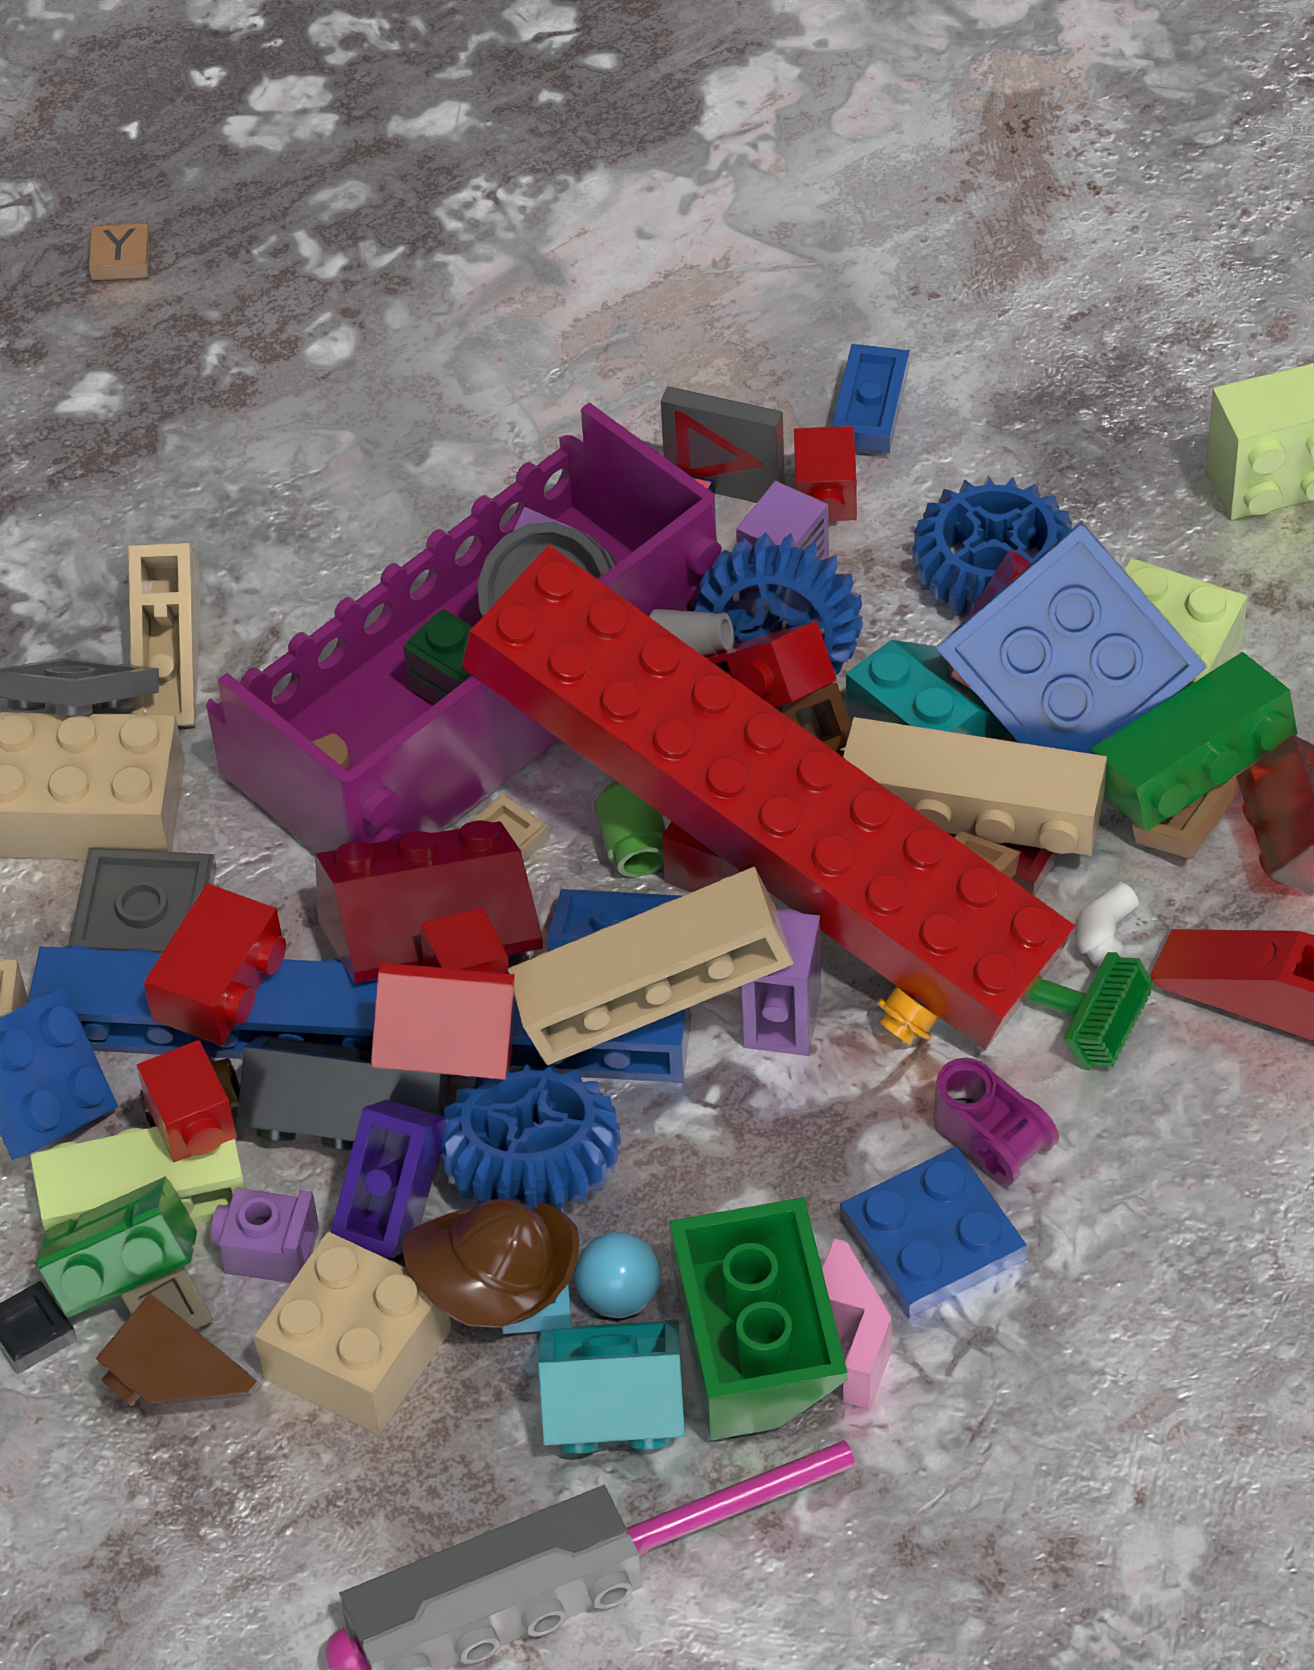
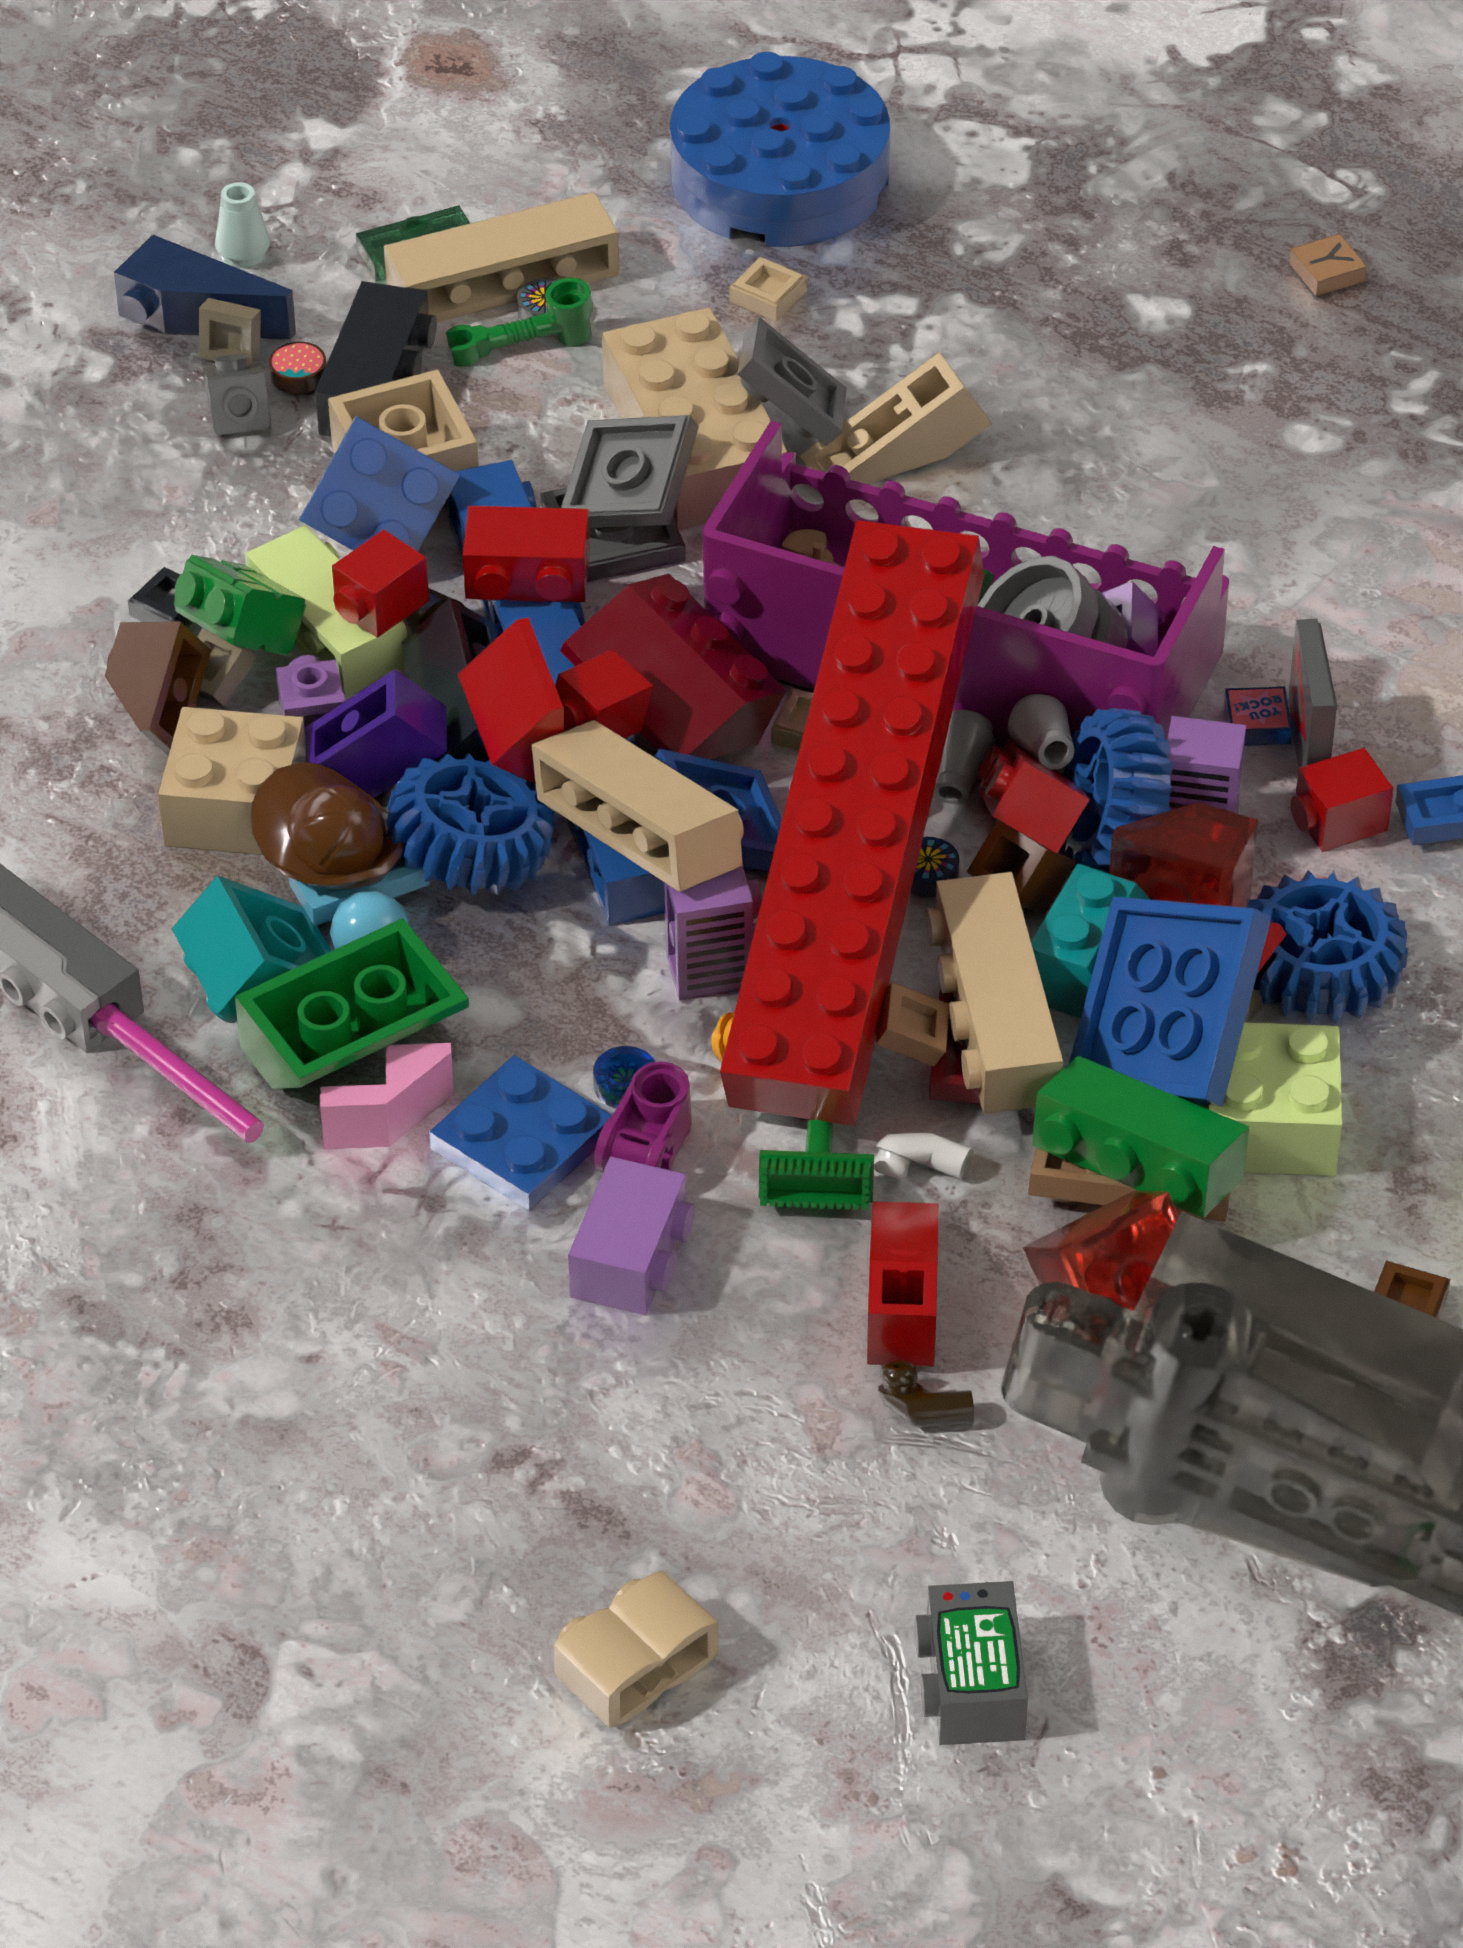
camera: 65 degrees right, 5 degrees down
none -> dark grey tile [561,415,699,528]
none -> medium lavender brick [568,1156,695,1316]
none -> clear blue tile [593,1046,656,1109]
none -> clear red slope [1109,802,1258,908]

